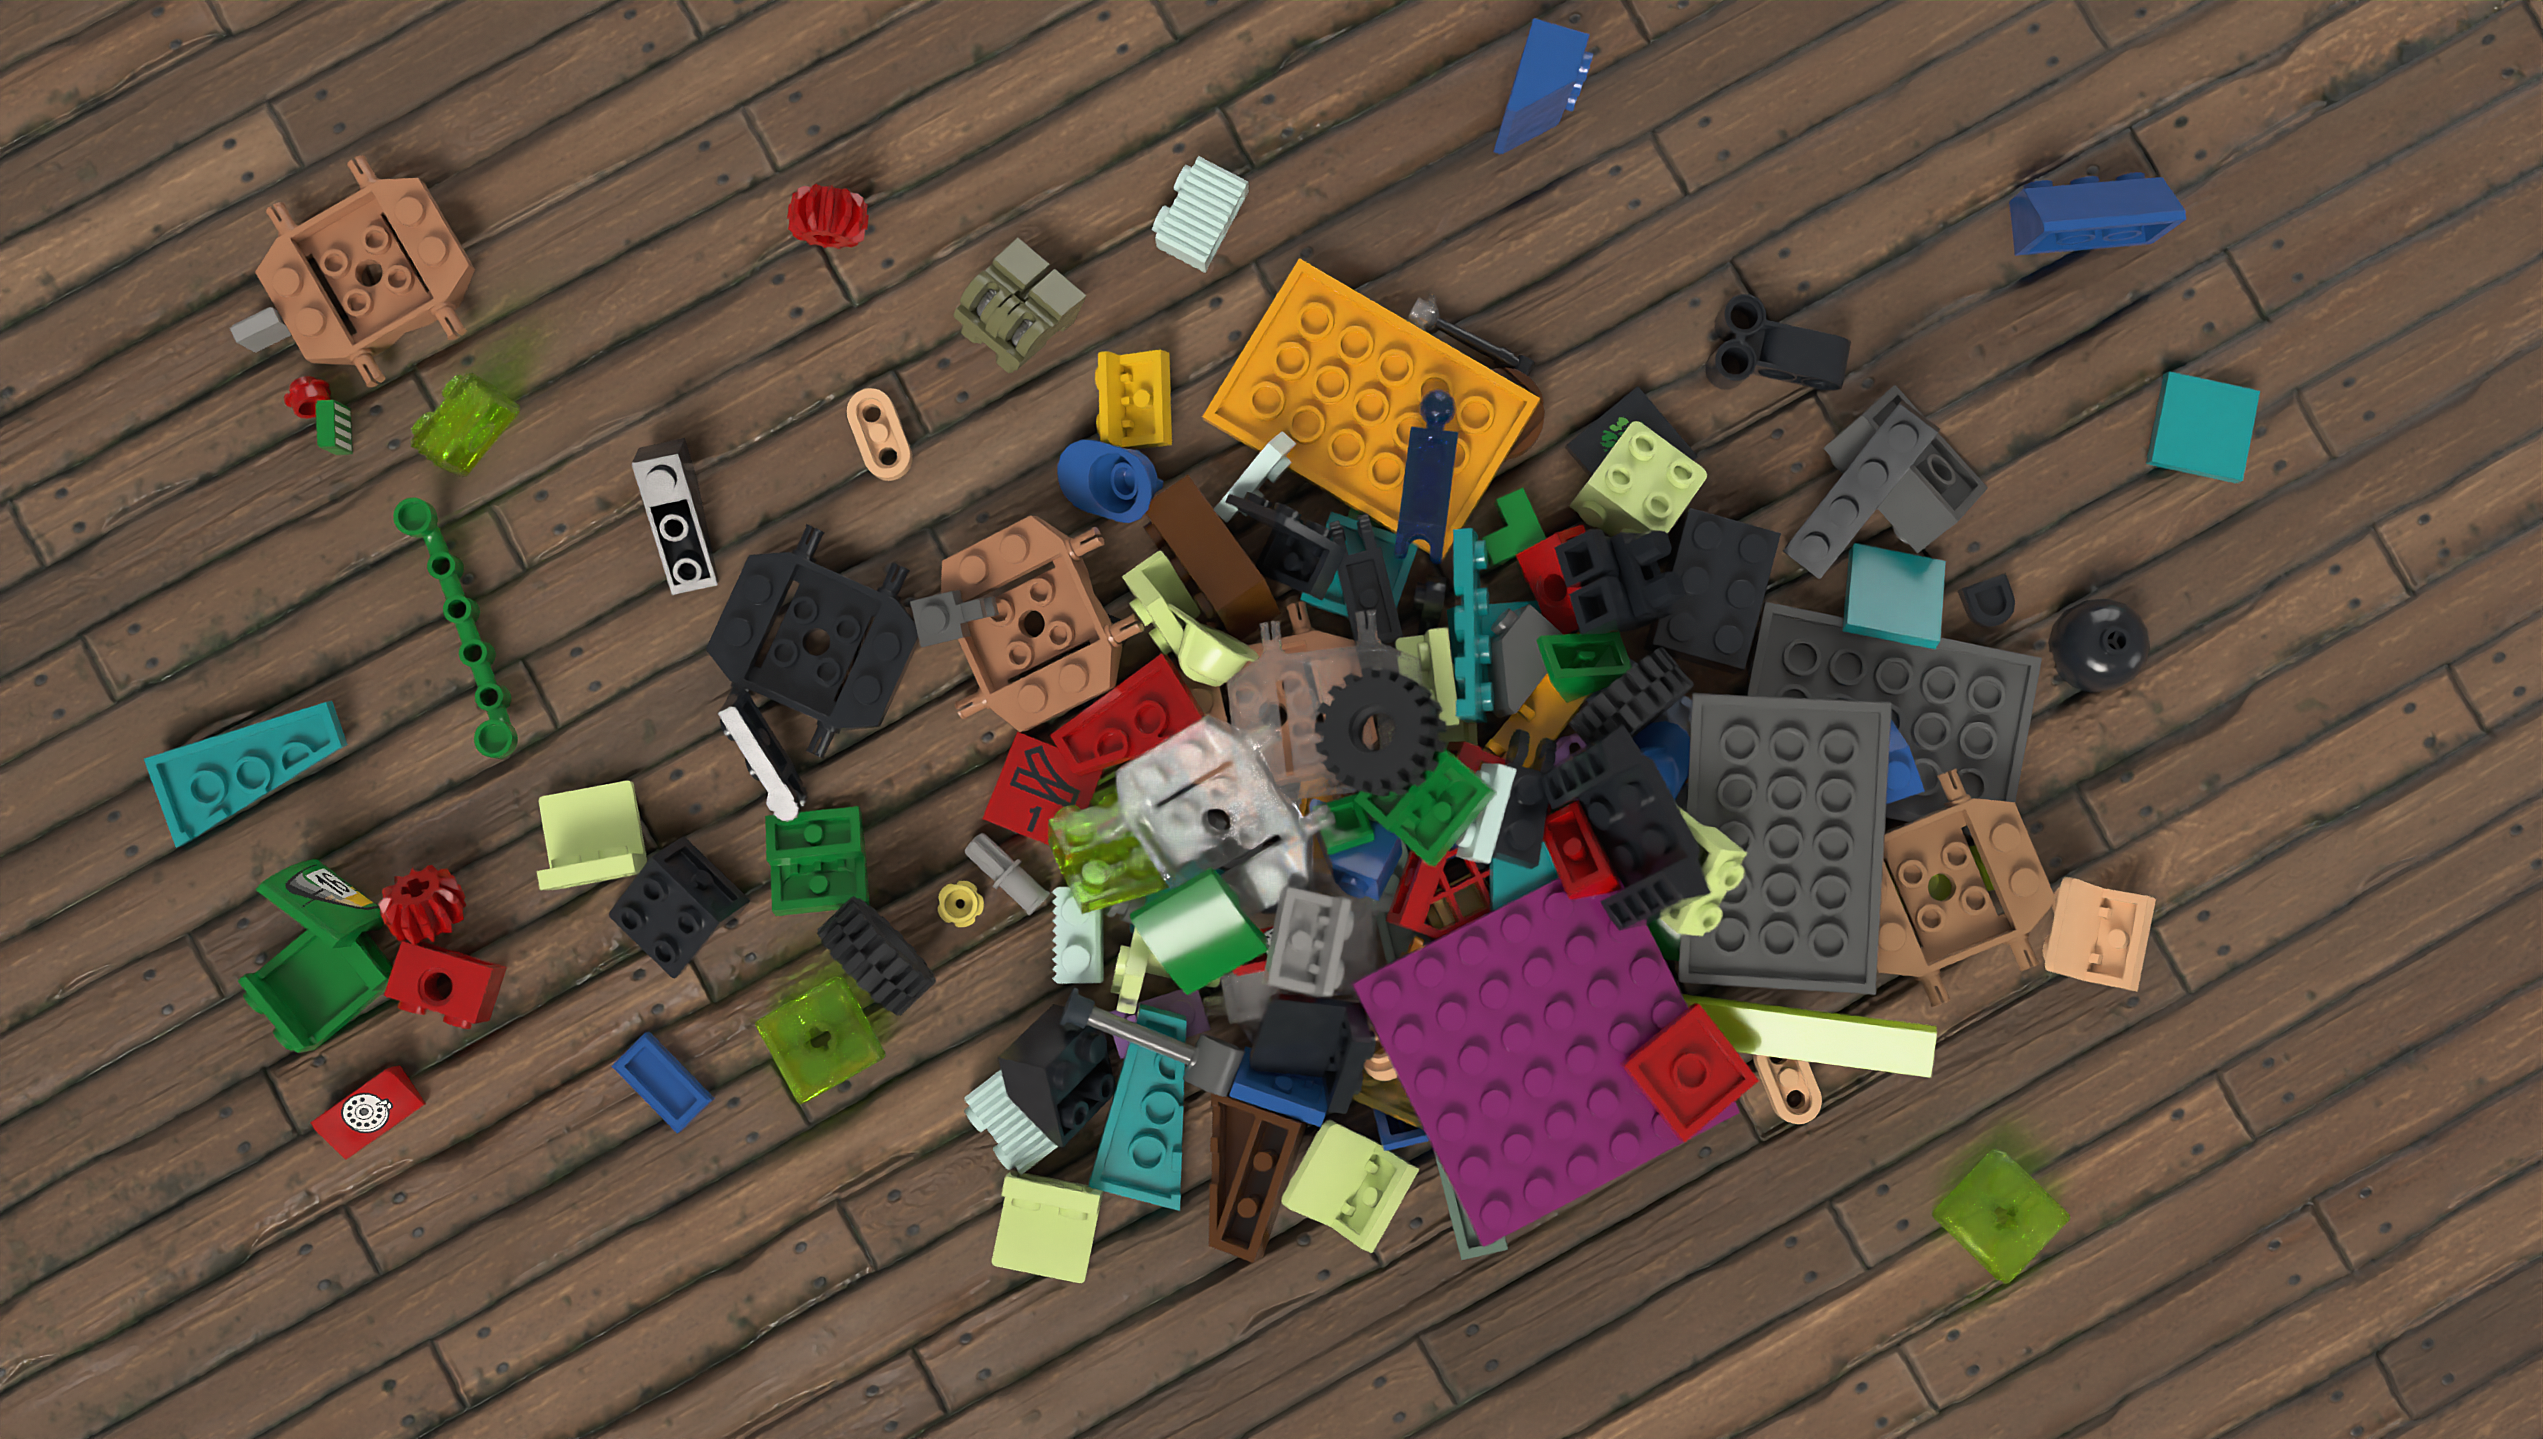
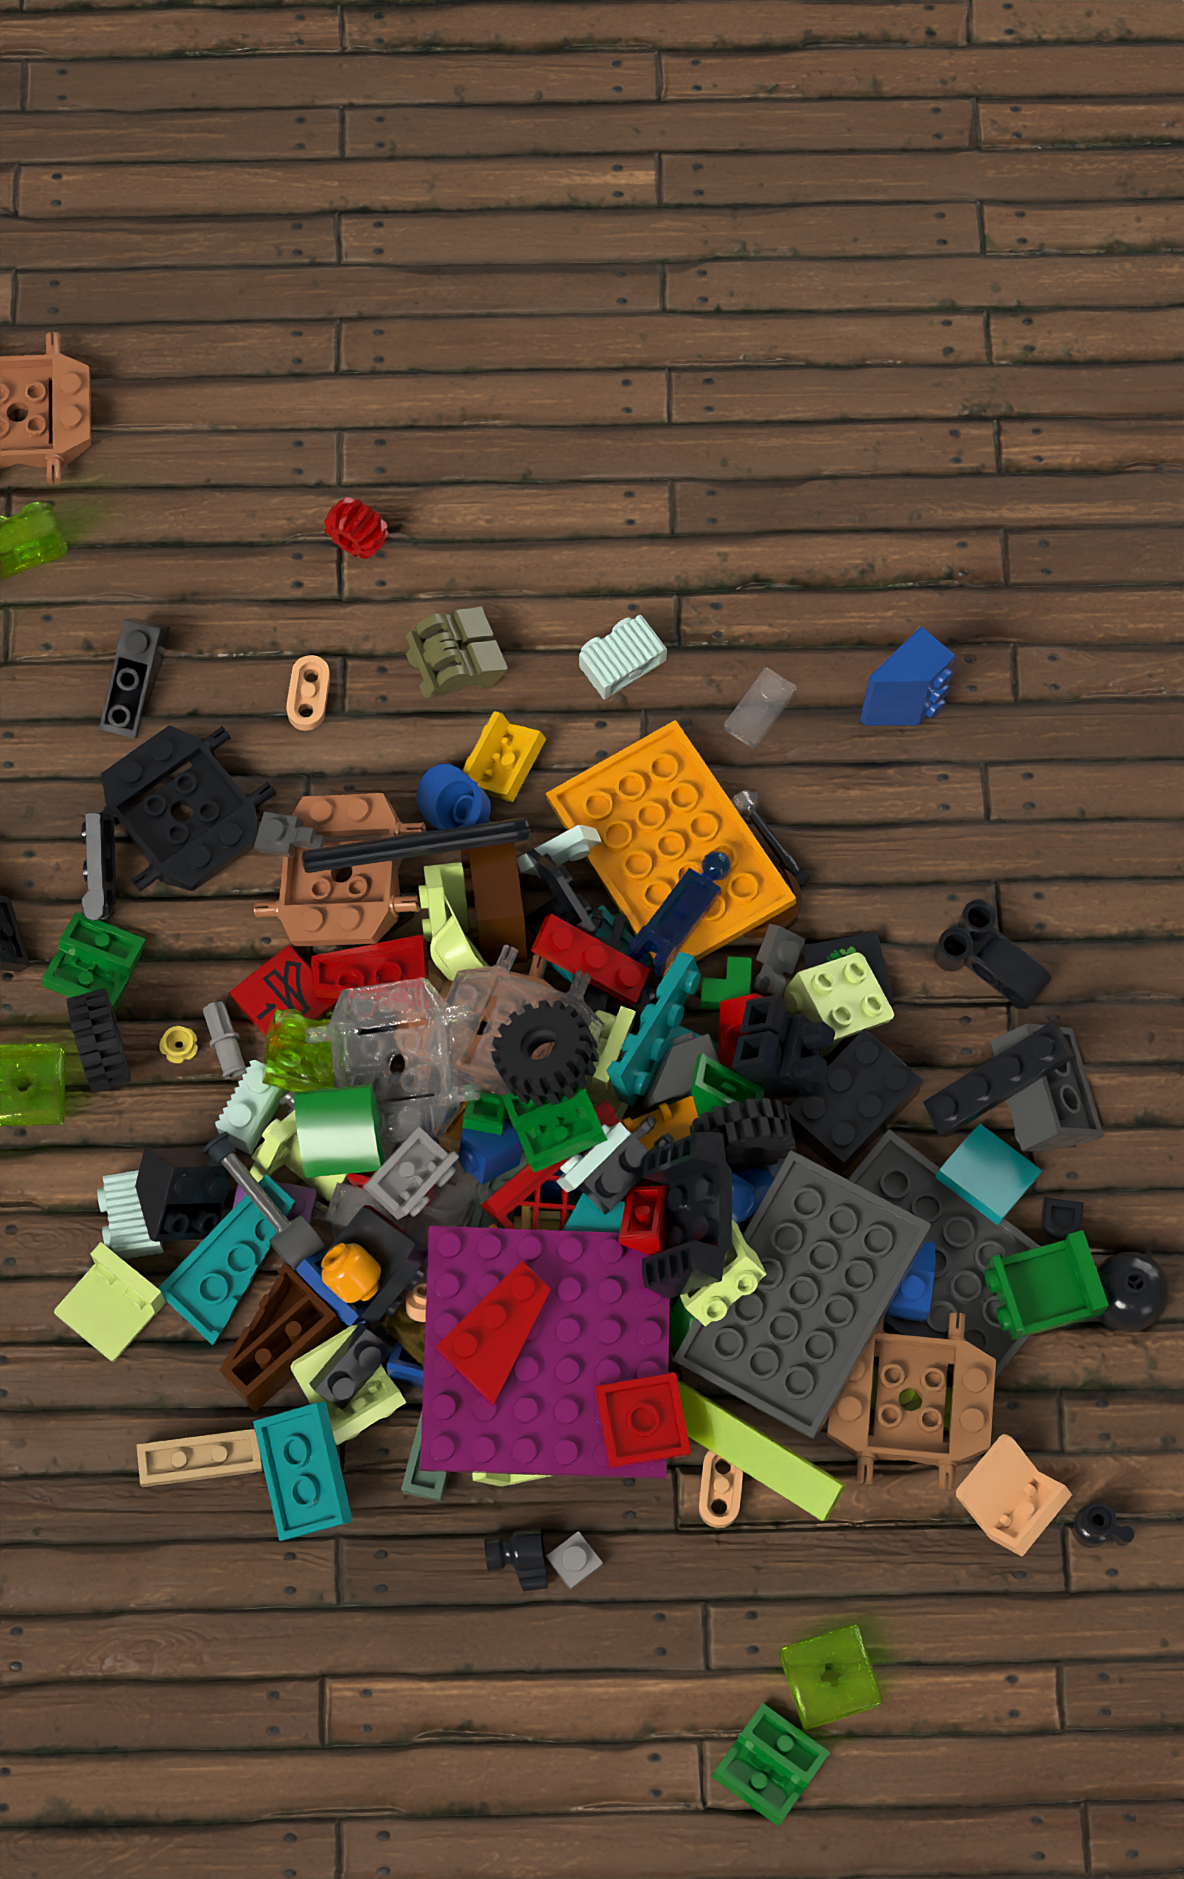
camera: 30 degrees right, 15 degrees down
none -> tan plate [136,1429,263,1487]
none -> teal plate [253,1402,353,1541]
none -> black axle [301,817,530,873]
none -> black plate [309,1322,394,1410]
none -> light orange head [321,1243,381,1303]
none -> red wing [435,1261,551,1406]
none -> black piece [484,1528,548,1591]
none -> red plate [531,914,651,1006]
none -> light grey plate [546,1531,603,1590]
none -> green slope [711,1703,830,1827]
none -> clear plate [723,667,797,749]
none -> dark grey plate [752,924,805,998]
none -> green panel [984,1230,1109,1340]
none -> black piece [1071,1502,1134,1548]

